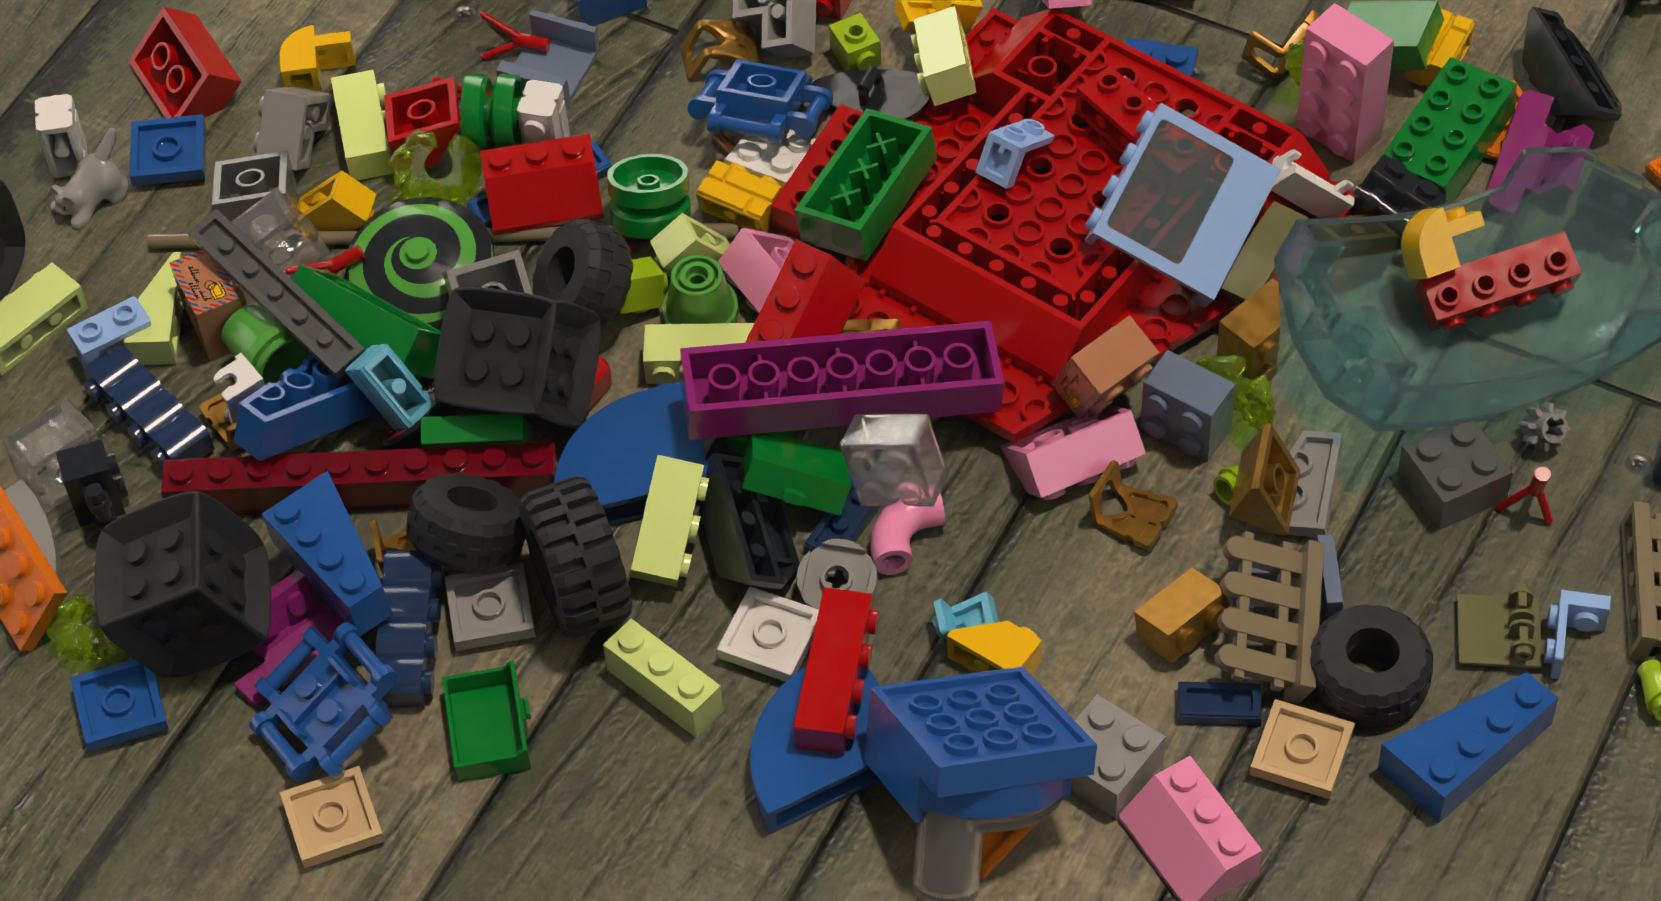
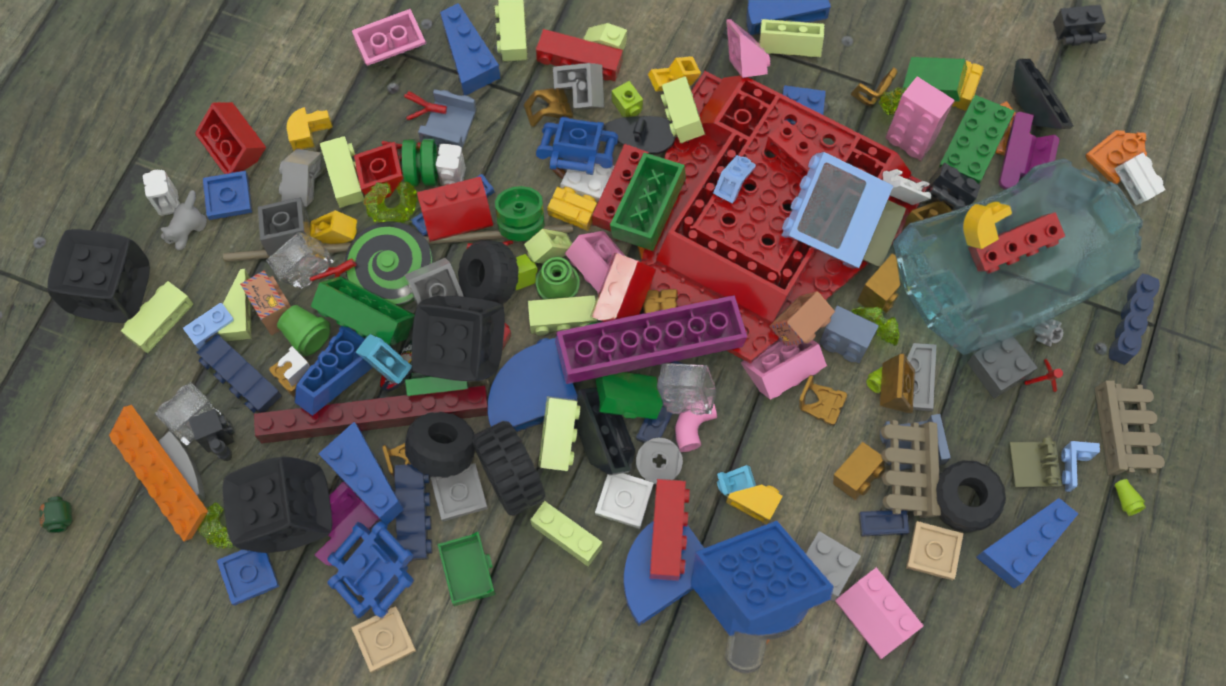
camera: 10 degrees left, 15 degrees up
dark grey plate [188,209,365,380] -> none

